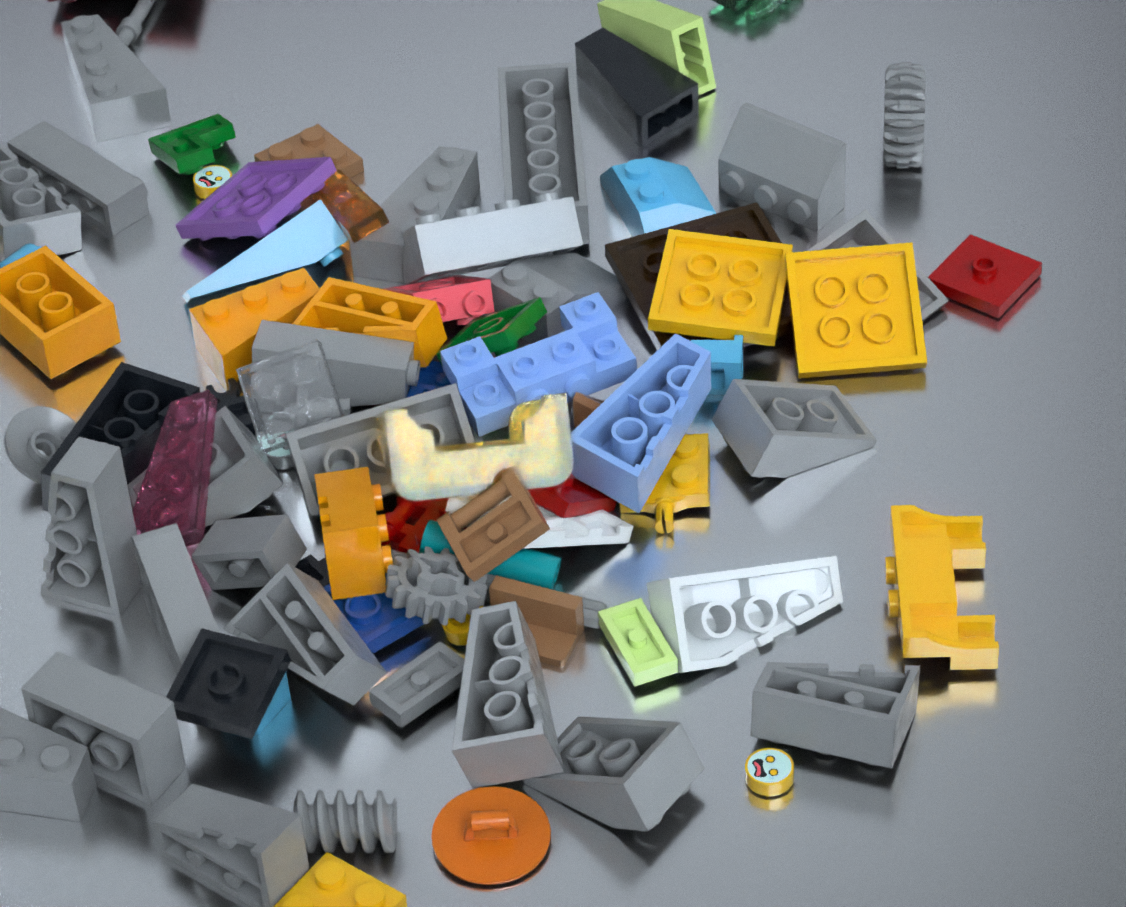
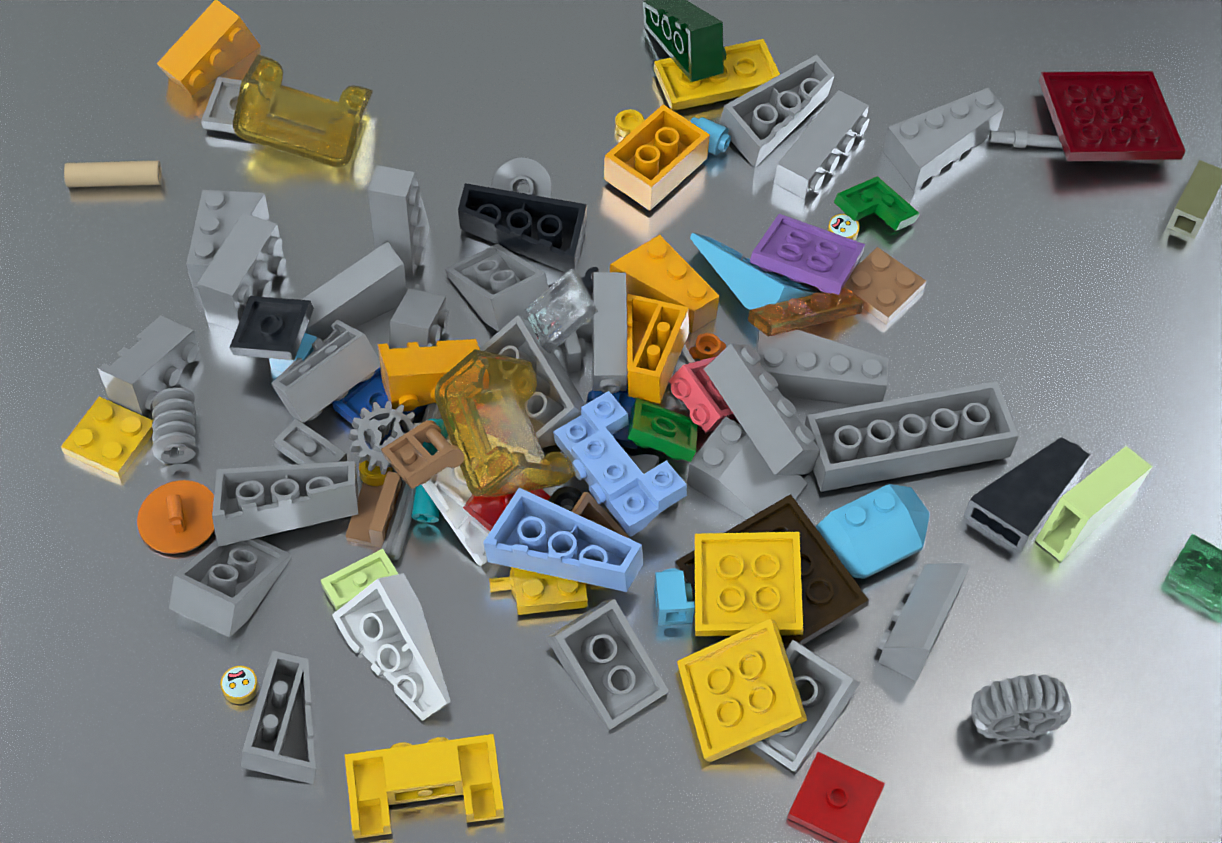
camera: 75 degrees right, 15 degrees up
clear pink wing [133,390,217,547] -> none

